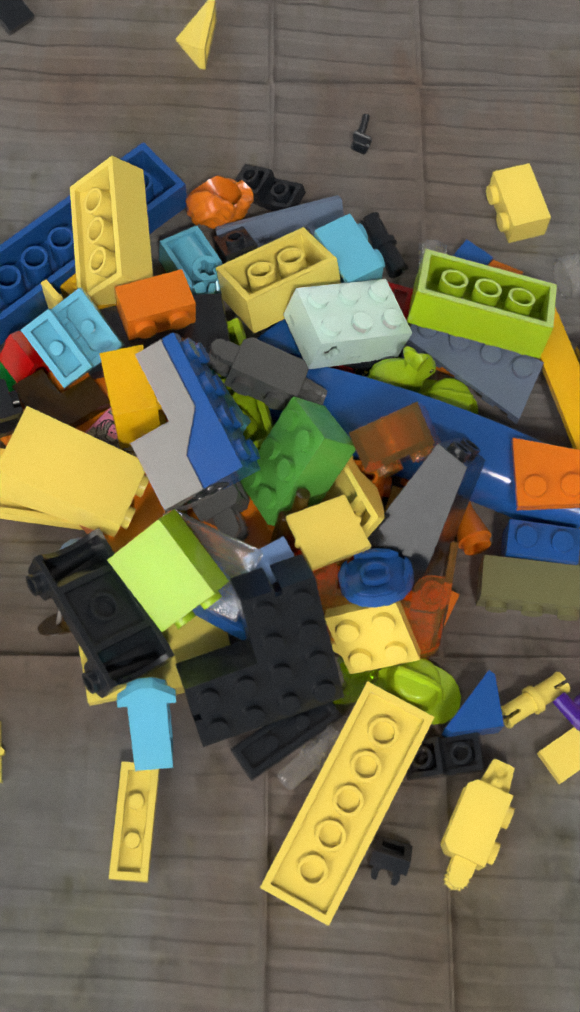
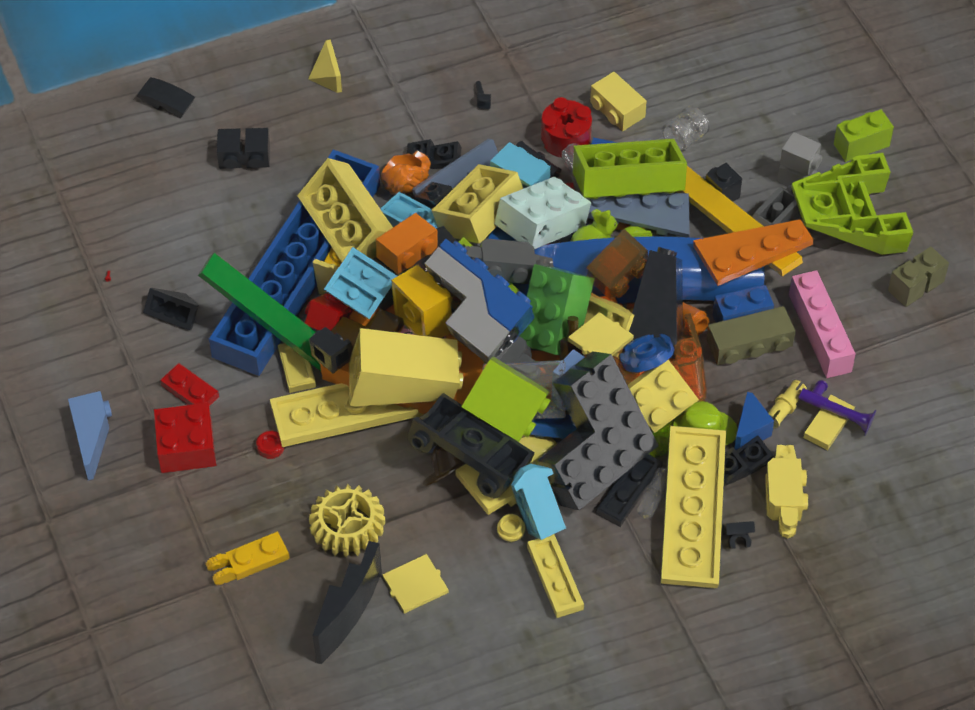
camera: 20 degrees left, 15 degrees down
none -> black piece [217,128,270,169]
none -> light yellow plate [497,514,525,542]
none -> red brick [541,97,592,158]

